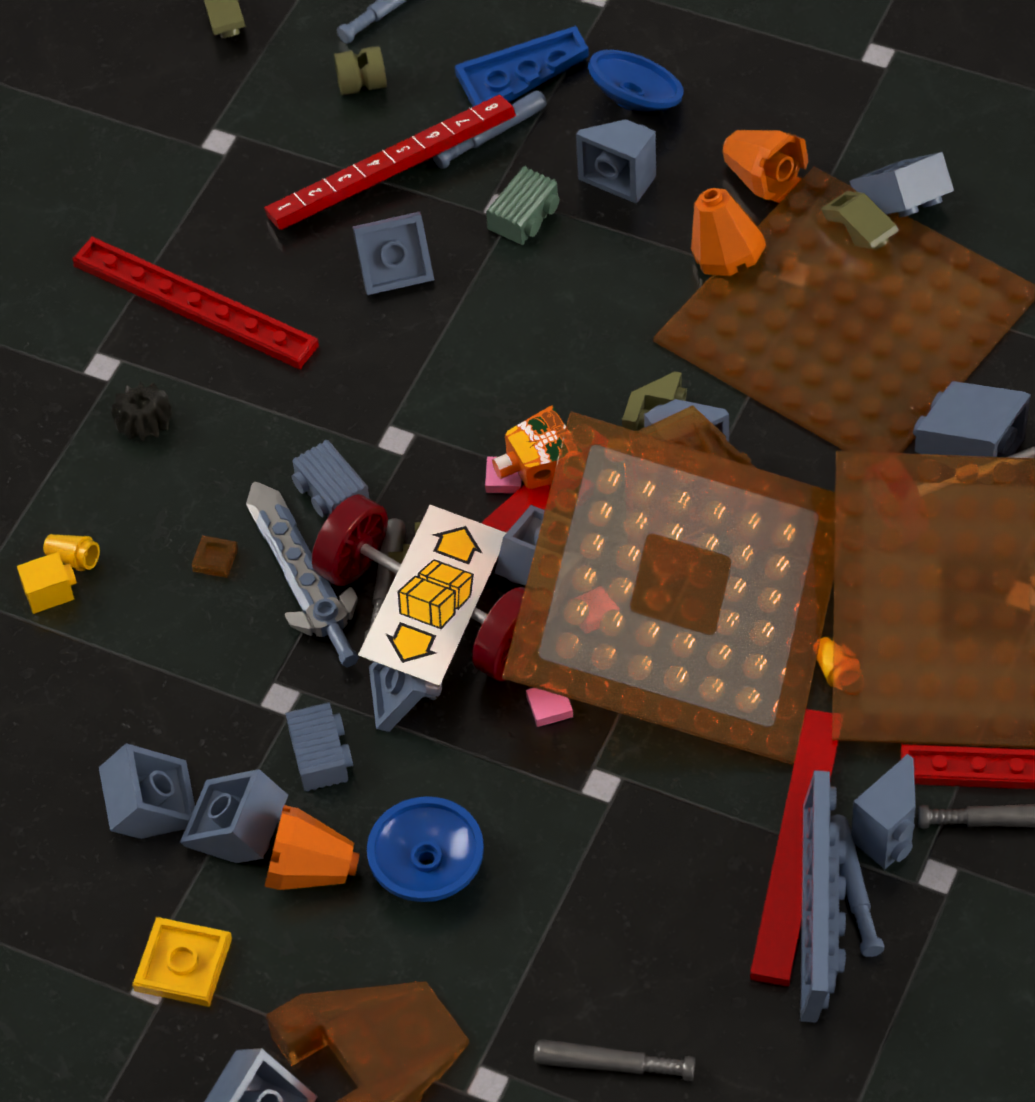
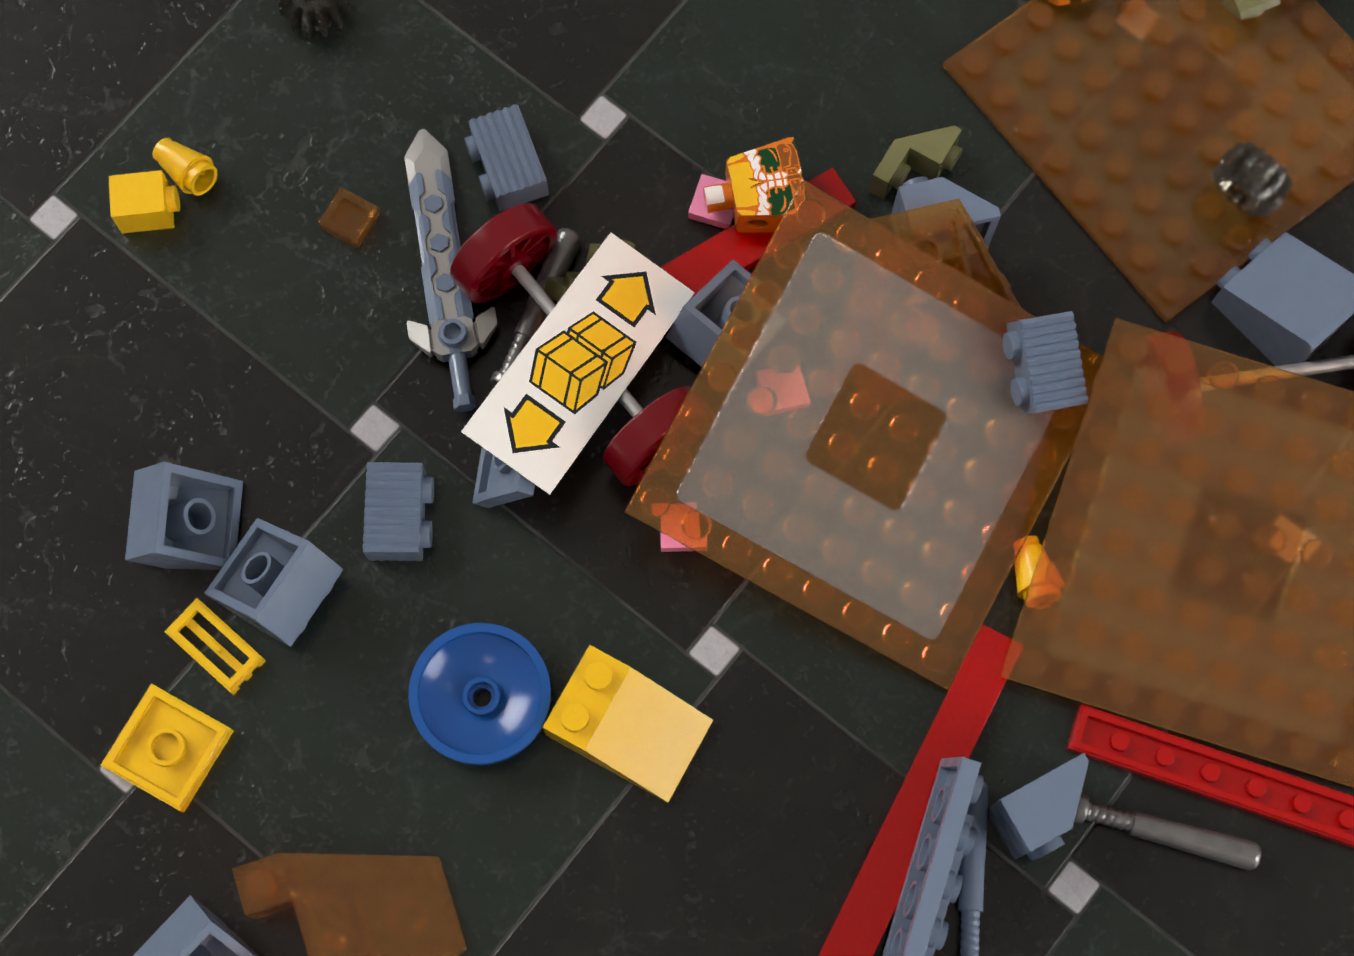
camera: 10 degrees right, 20 degrees up
orange cone [264,805,360,890] -> none
none -> yellow tile [164,598,266,695]
none -> yellow slope [543,645,713,803]
none -> sand blue brick [1002,311,1089,415]
none -> clear smoke gear [1212,142,1293,217]

